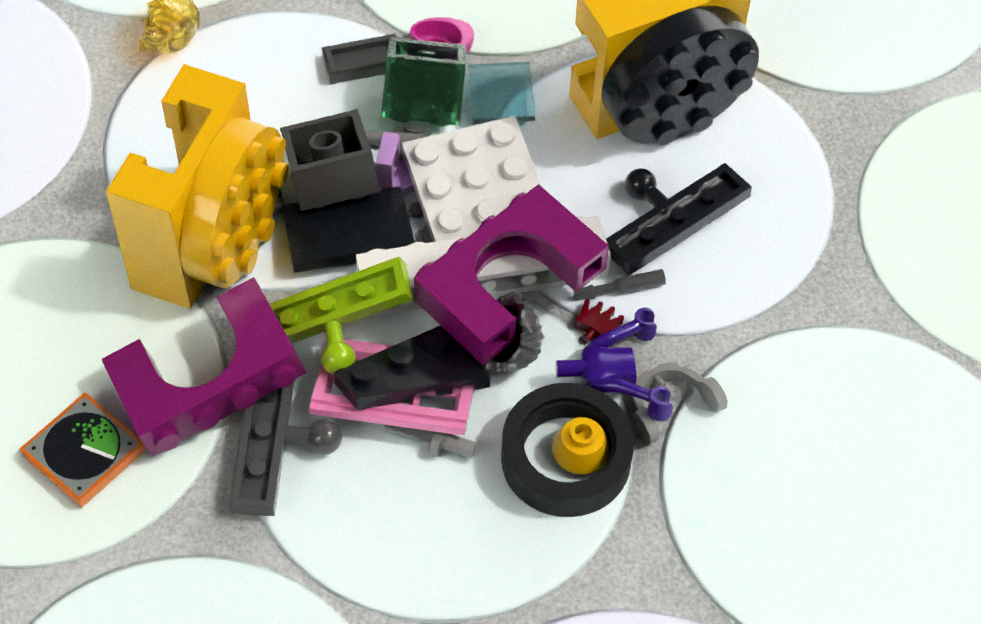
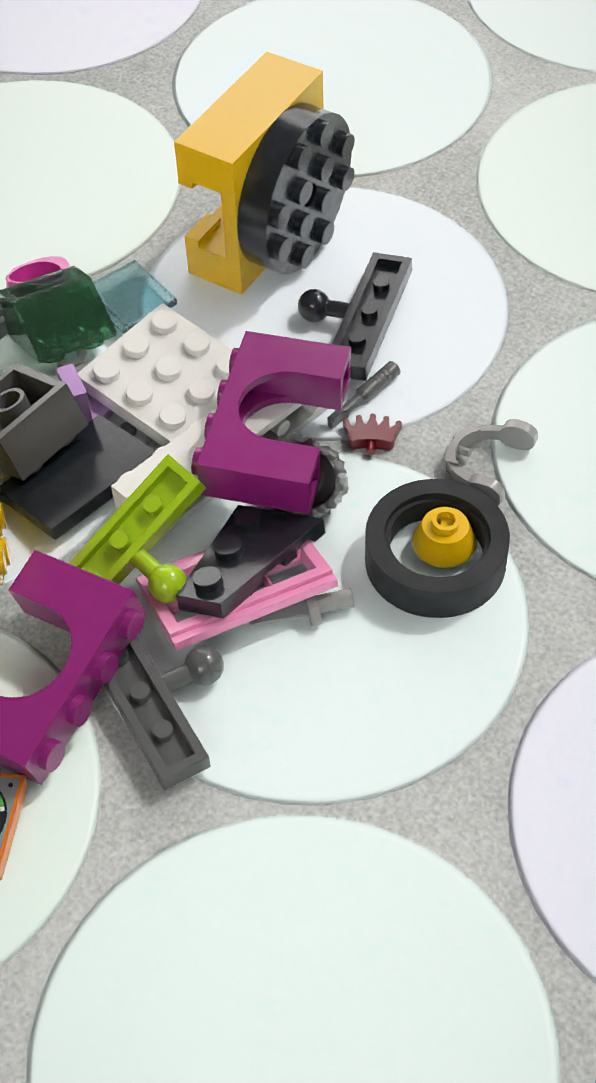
camera: 30 degrees left, 5 degrees down
dark purple piece [555,307,673,421] -> none

